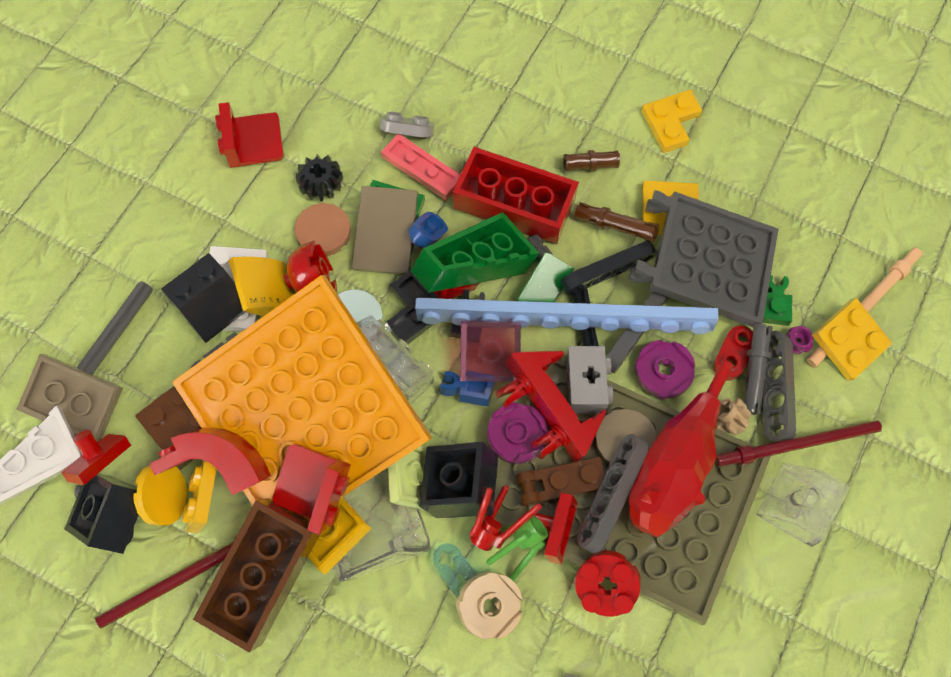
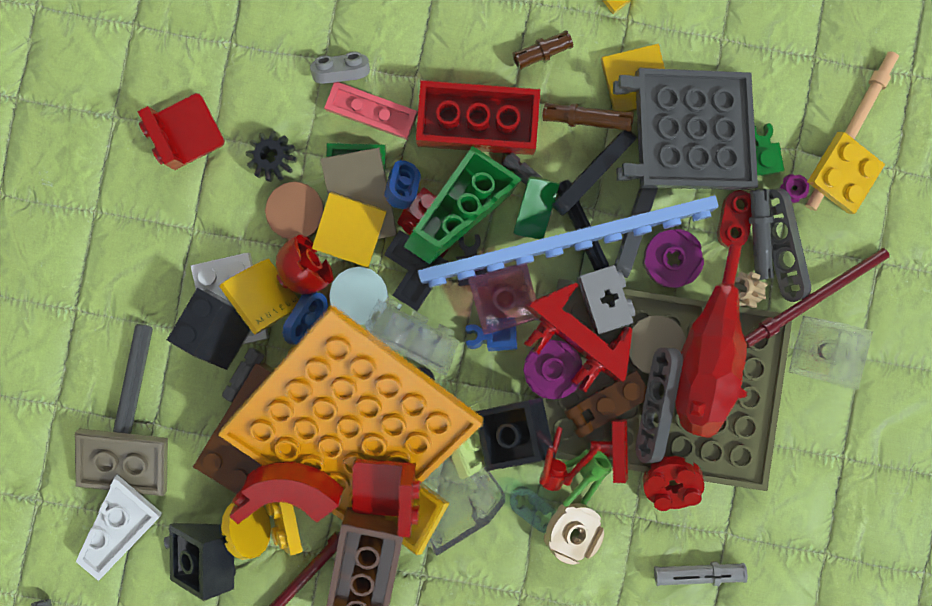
camera: 15 degrees left, 20 degrees up
red tile [61,430,132,485] -> none
none -> yellow tile [312,192,387,268]

